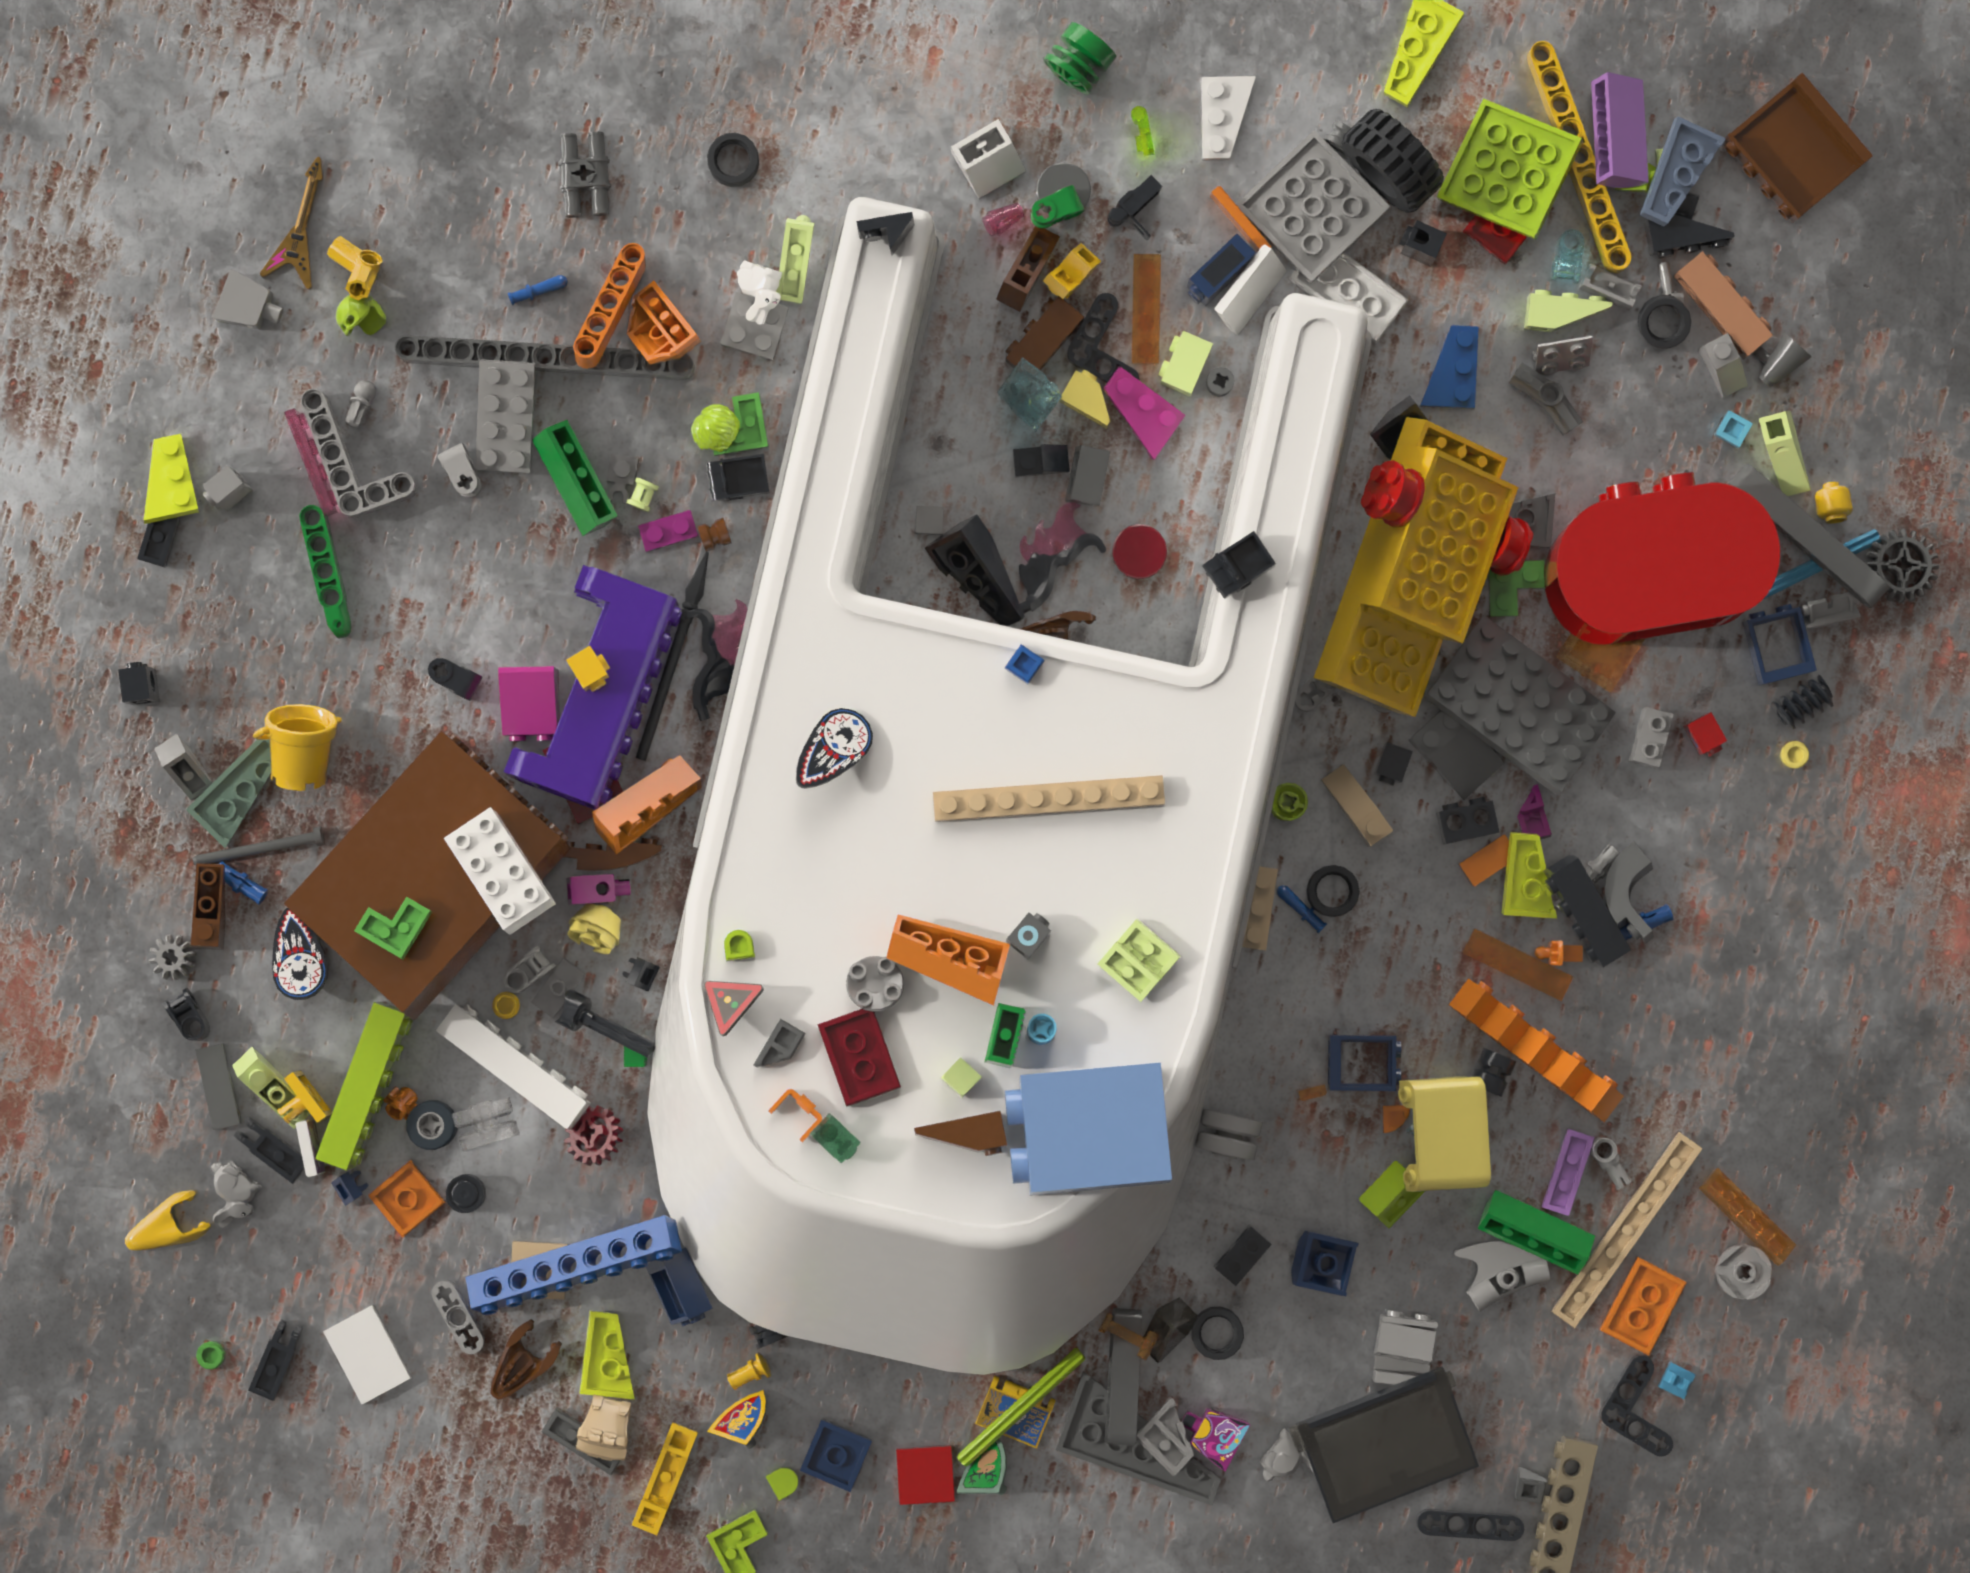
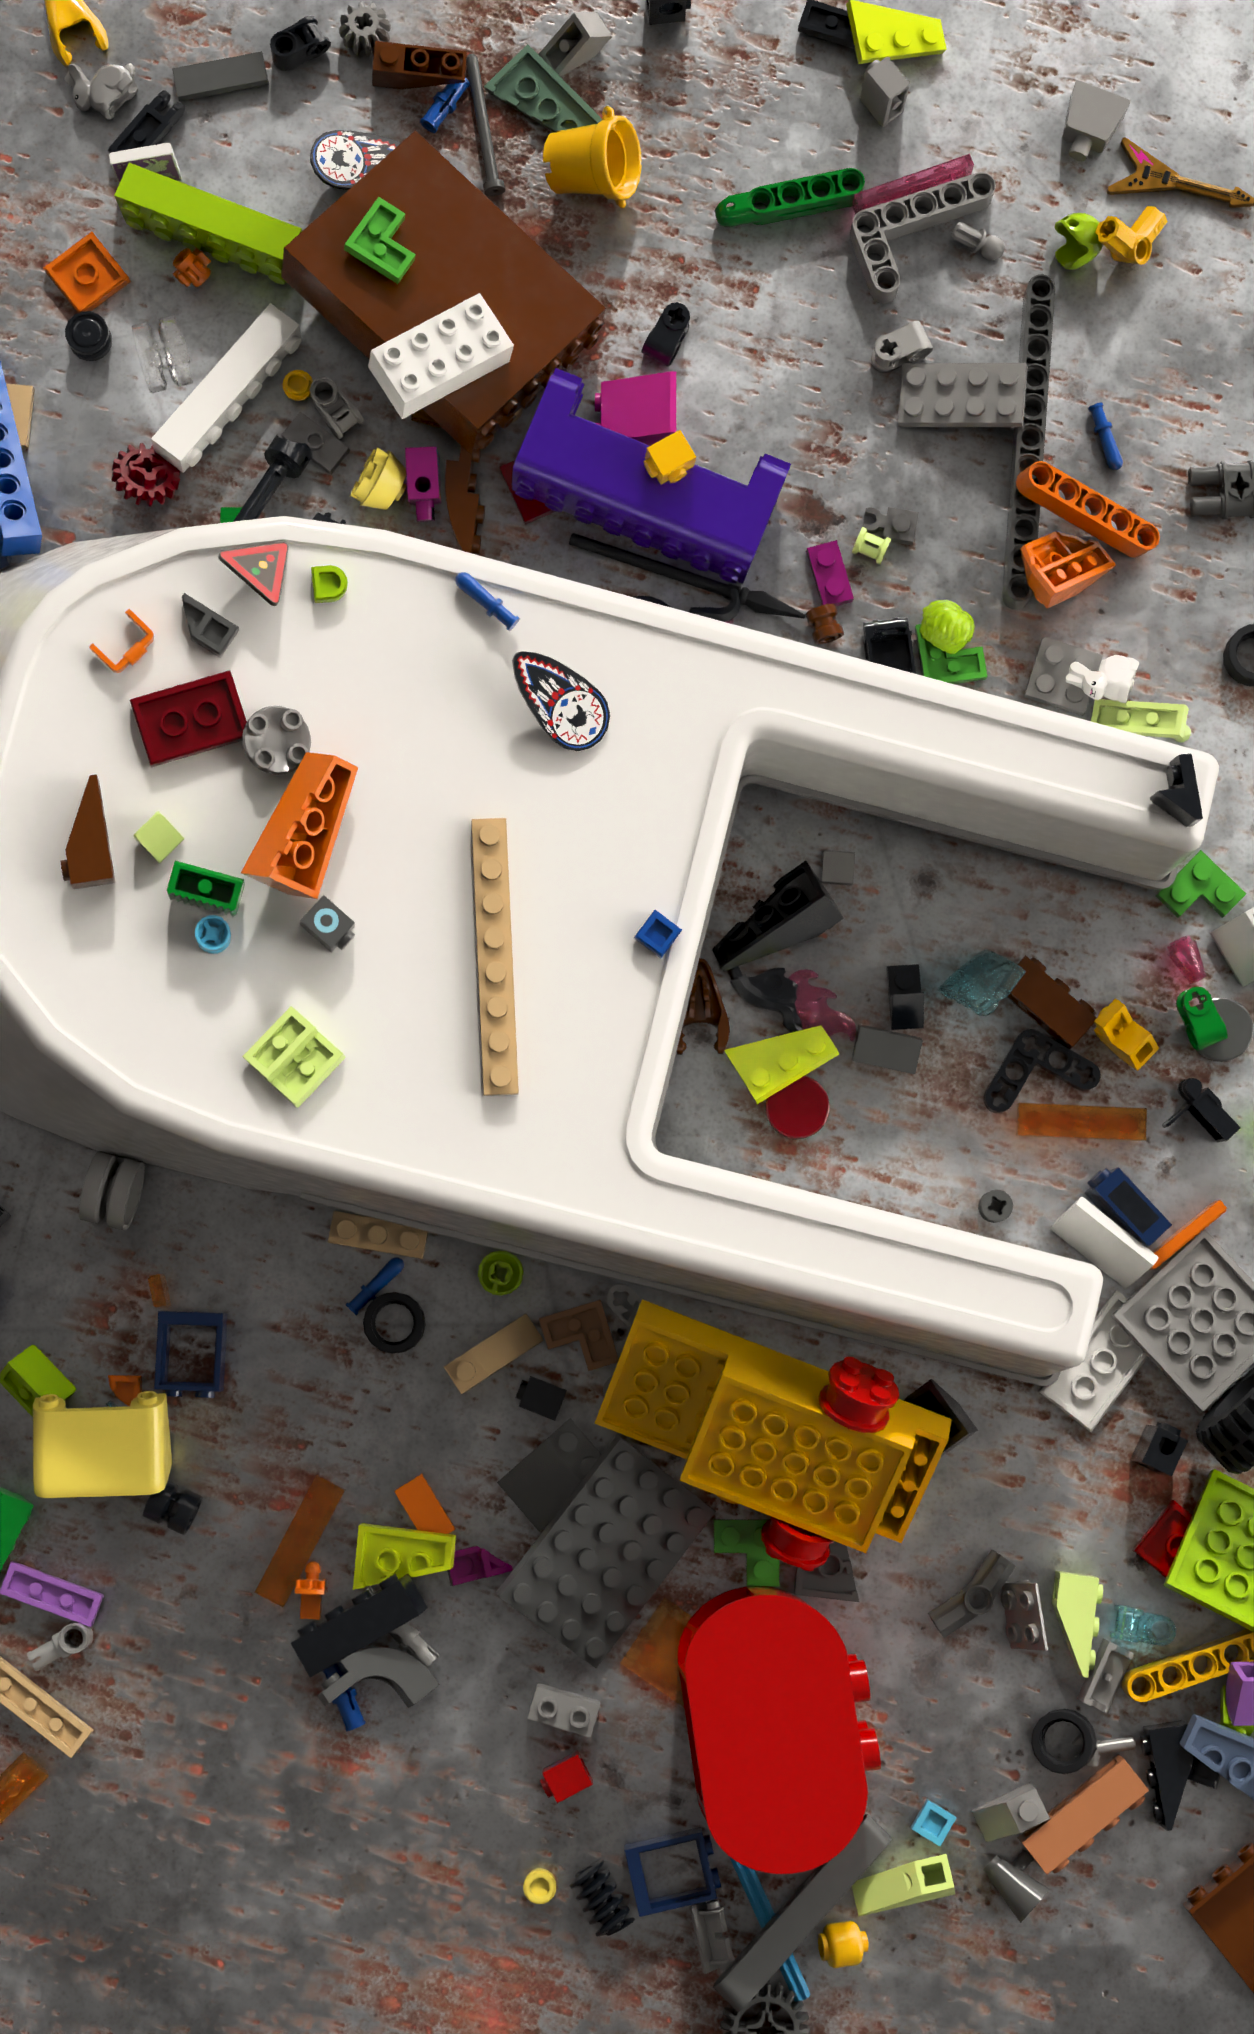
camera: 90 degrees right, 5 degrees down
yellowish green slope [232,1047,310,1129] -> none
yellow tile [277,1070,333,1124] -> none
dark blue tile [331,1171,369,1206] -> none
black wheel [406,1100,458,1150] -> none
green brick [532,420,618,536] -> none
orange wedge [592,755,702,855] -> none
clear green bracket [810,1113,861,1163] -> none
reddish brown slope [996,226,1060,312] -> none
medium blue brick [1005,1062,1172,1196] -> none
light yellow slope [1059,370,1110,429] -> none
dark pink wing [1103,367,1185,460] -> none
yellowish green brick [1158,331,1213,397] -> none
black piece [1202,531,1276,599] -> none
blue wing [1419,325,1479,409] -> none
black brick [1436,797,1500,845] -> none
orange brick [1449,978,1624,1122] -> none
none -> blue piece [455,572,520,631]
none -> medium nougat plate [539,1300,619,1371]
none -> neon yellow wing [724,1025,839,1104]
none -> bright green plate [1156,850,1246,918]

